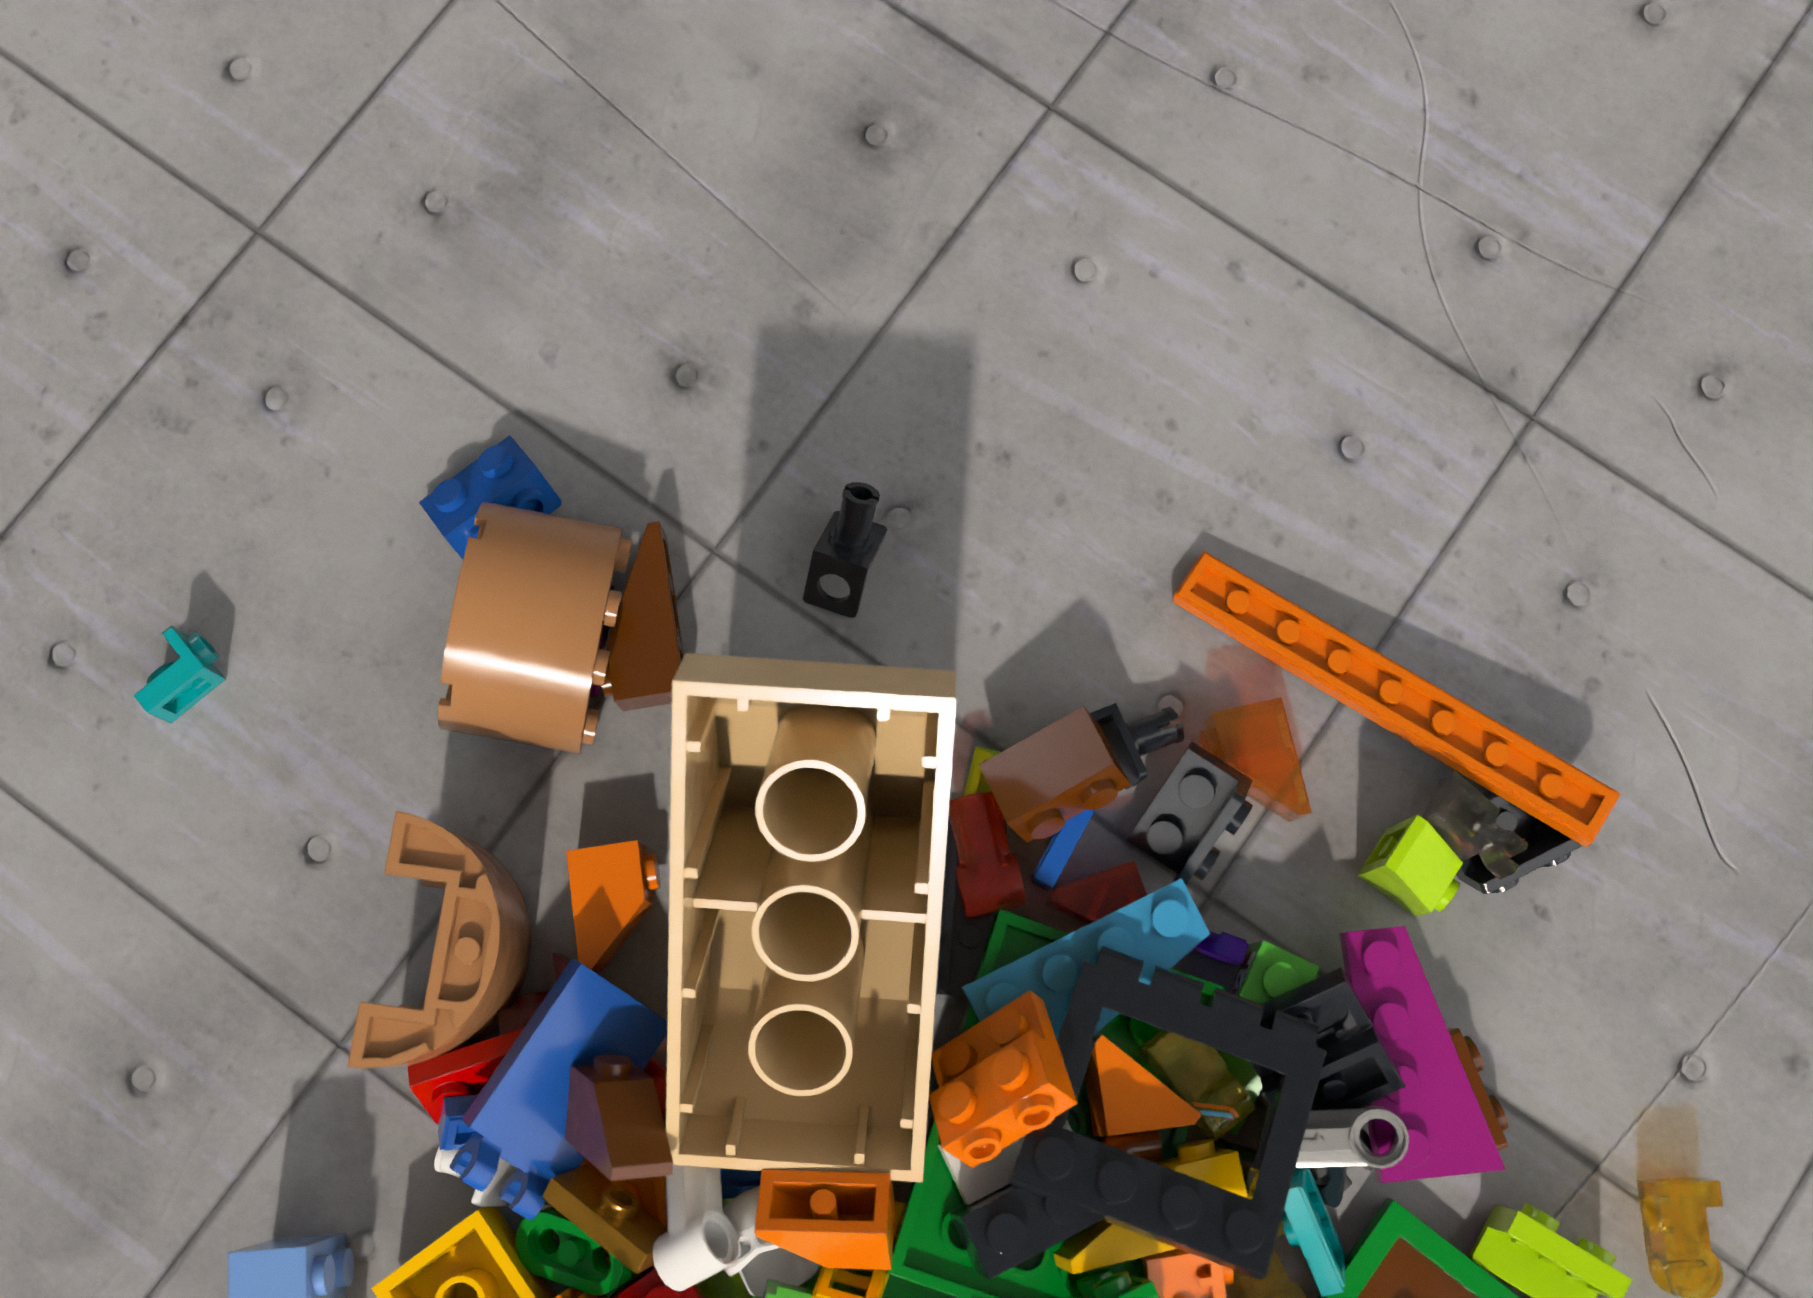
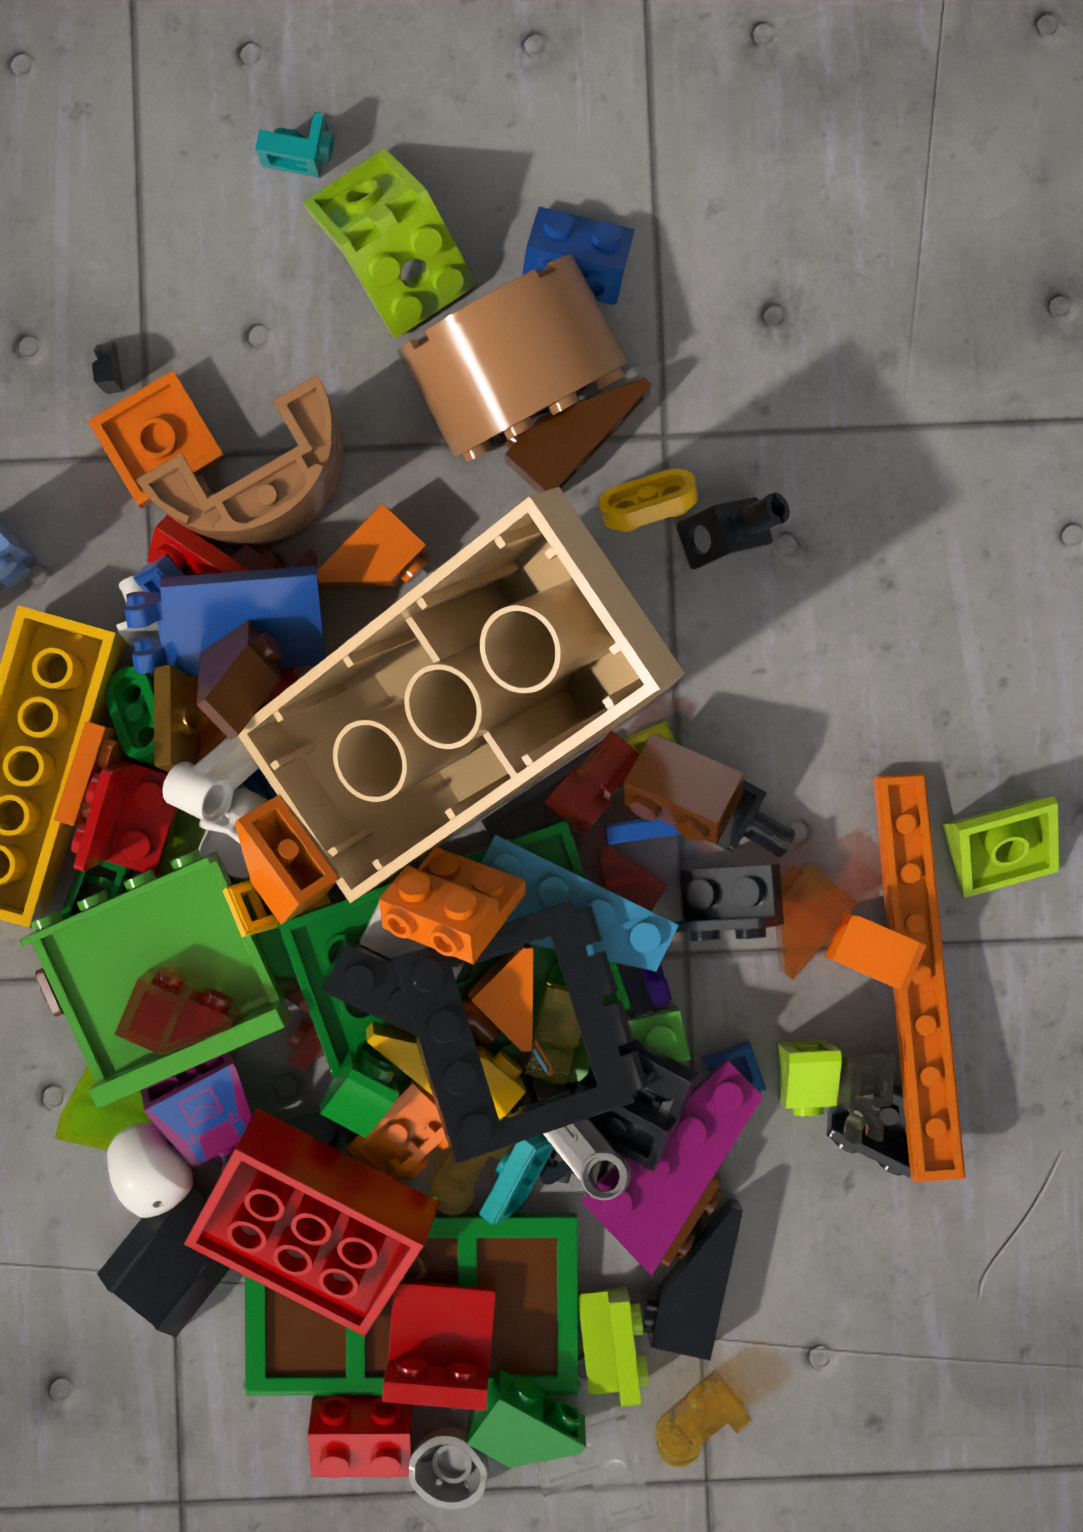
camera: 50 degrees right, 10 degrees up
none -> orange plate [88,370,227,509]
none -> black tile [92,342,124,394]
none -> lime bracket [303,148,477,339]
none -> yellow plate [599,469,698,532]
none -> black slope [642,1198,743,1361]
none -> blue tile [702,1041,767,1092]
none -> orange slope [824,911,927,993]
none -> lime slope [941,796,1059,898]

